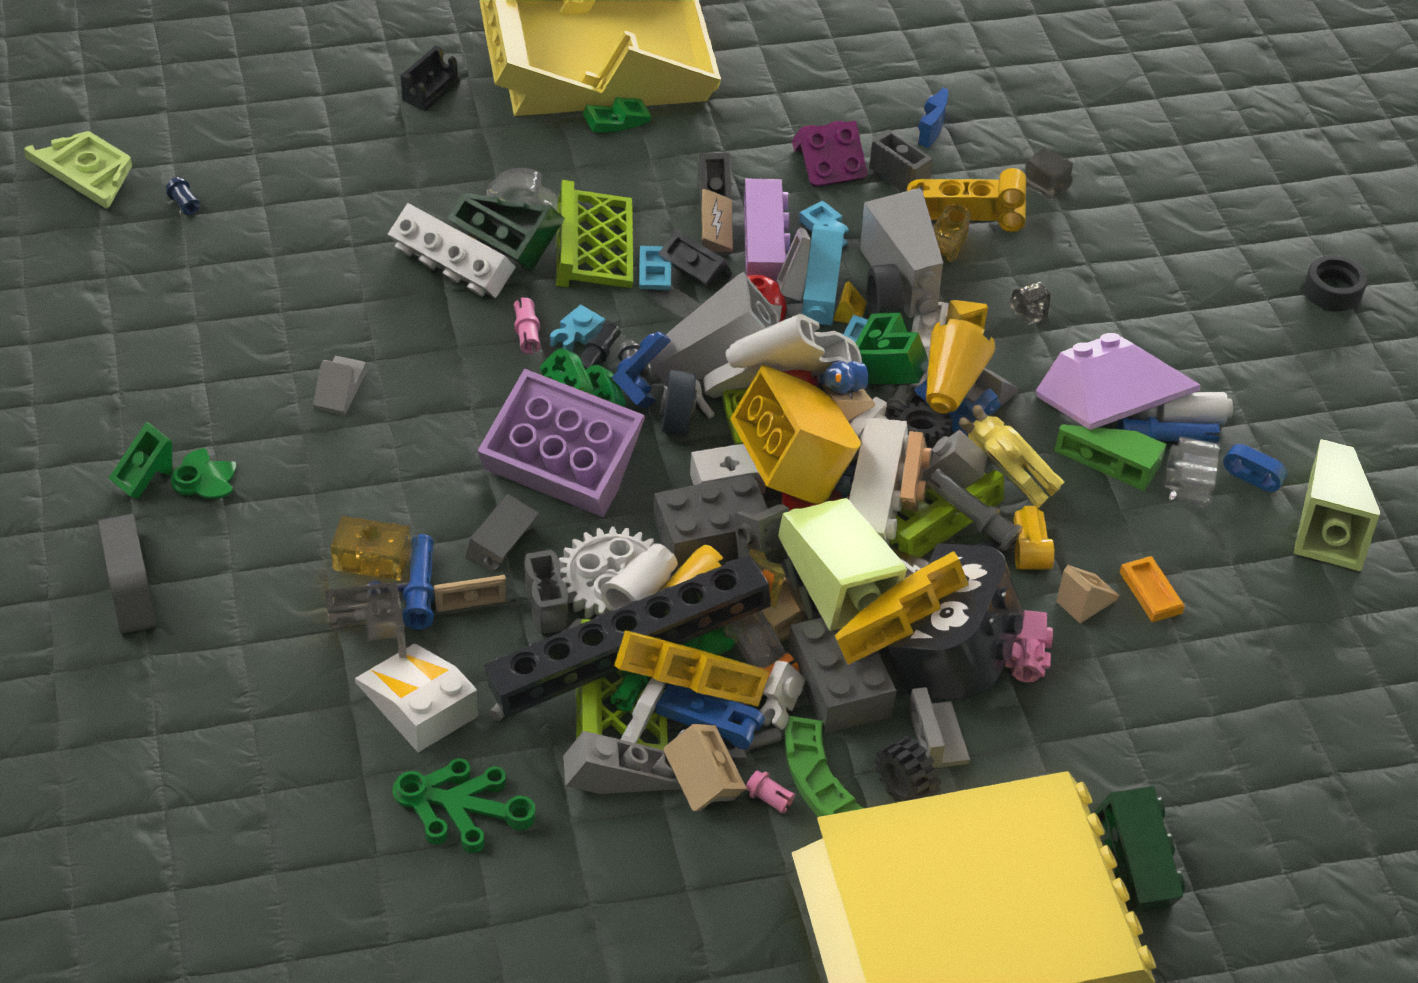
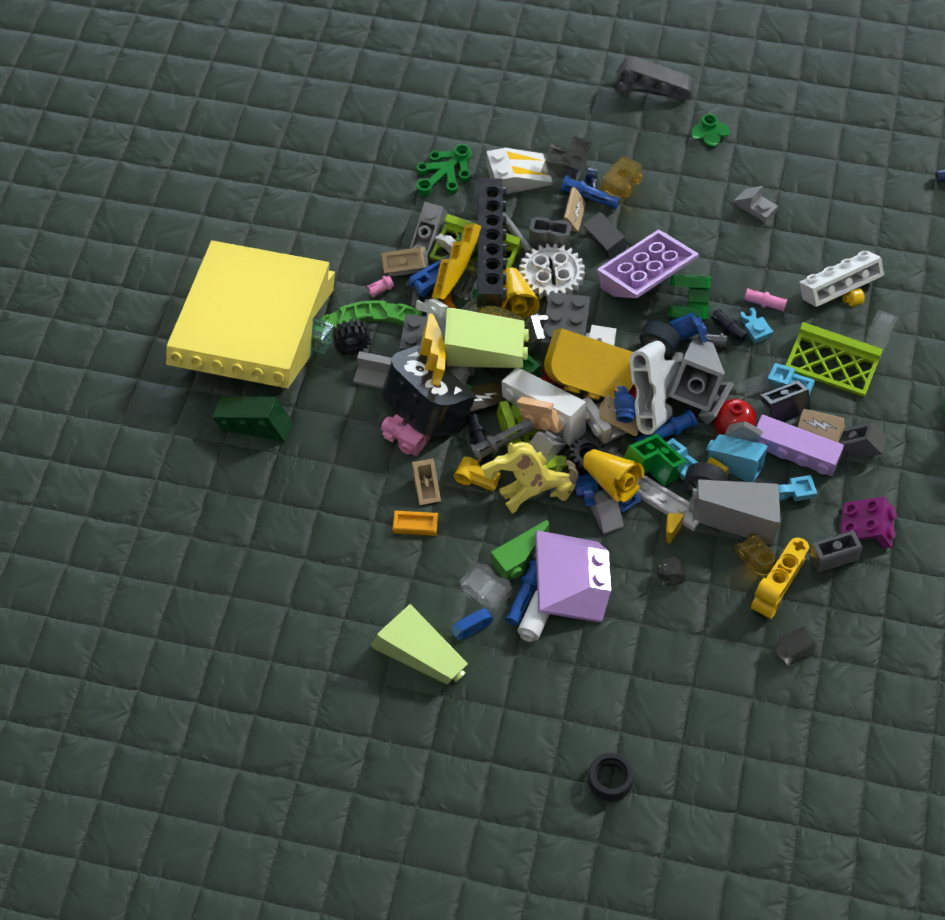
camera: 120 degrees right, 10 degrees up
green slope [108,422,173,499] -> none
dark green wedge [447,193,565,271] -> none
white plant [600,544,678,612] -> none
blue slope [918,87,948,148] -> none

